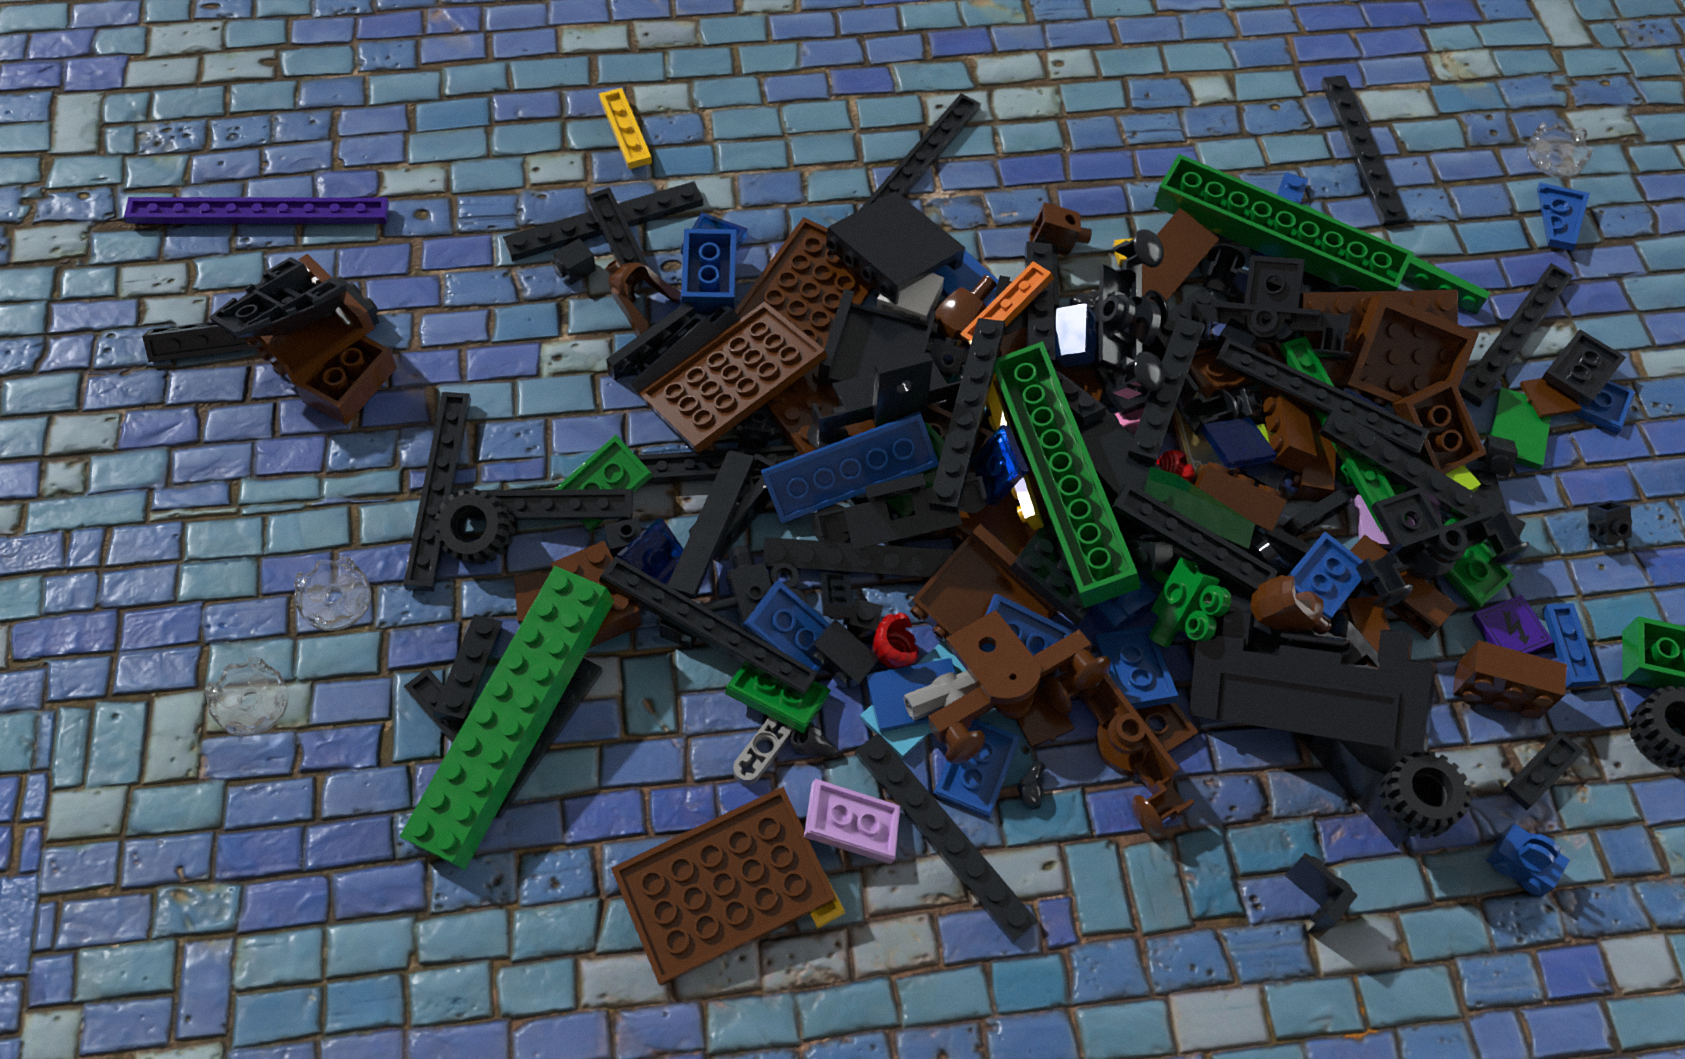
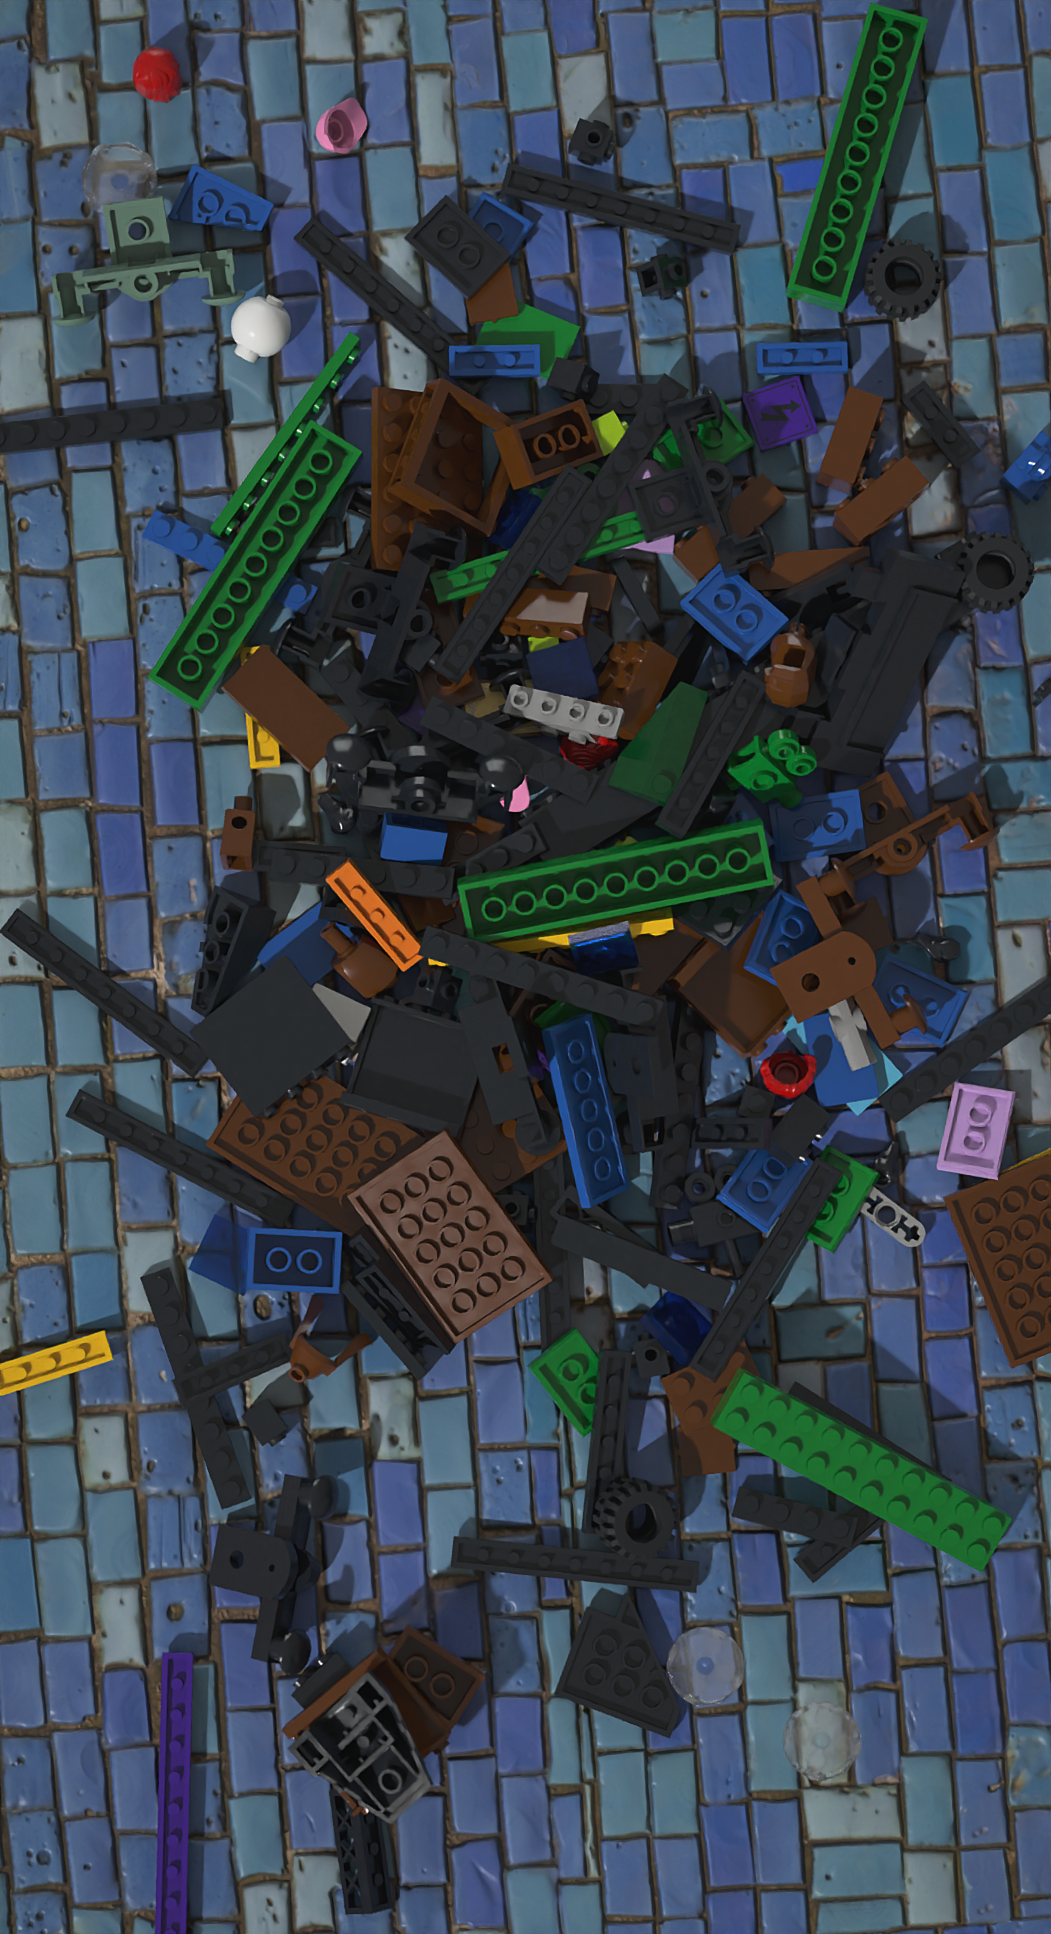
camera: 85 degrees left, 25 degrees up
none -> sand green piece [51,195,246,327]
none -> black tile [65,1089,296,1229]
none -> red hair [132,46,183,103]
none -> black wedge [191,885,277,1018]
none -> black piece [208,1474,340,1675]
none -> white brick [231,294,291,363]
none -> bright pink piece [316,98,367,154]
none -> blue plate [449,345,540,378]
none -> black plate [500,163,741,257]
none -> light grey bracket [503,684,625,744]
none -> black wing [554,1593,681,1739]
none -> reddish brown brick [832,455,929,547]

